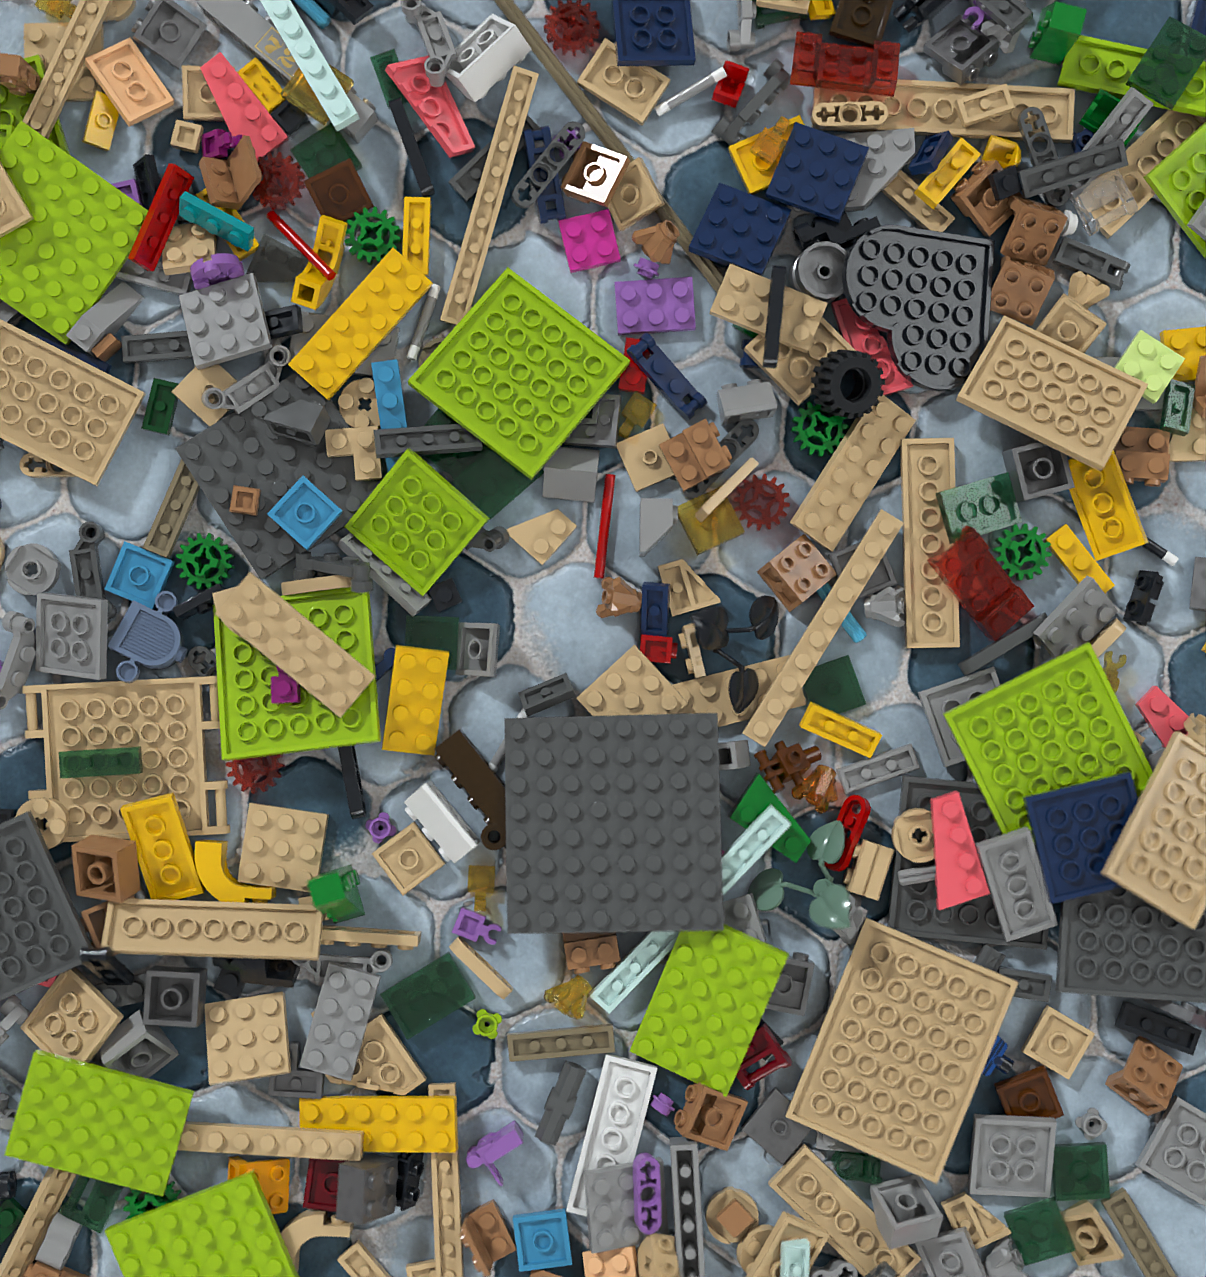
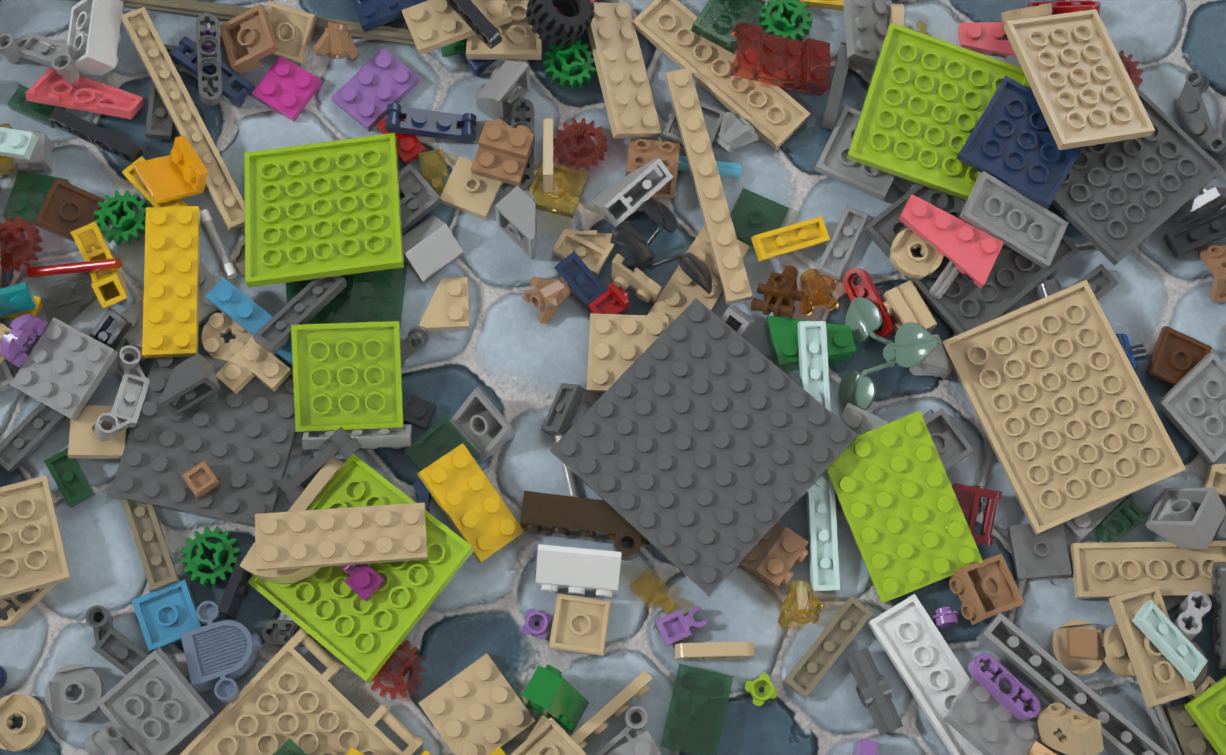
camera: 55 degrees left, 15 degrees down
dark azure plate [267,476,343,551] -> none
black beam [338,745,367,820] -> none
red bar [594,474,616,579] -> none
medium lavender plate [634,257,659,279] -> none
tan plate [1020,1005,1095,1080] -> none
none -> light orange bracket [134,135,209,203]
none -> light grey slope [592,157,673,227]

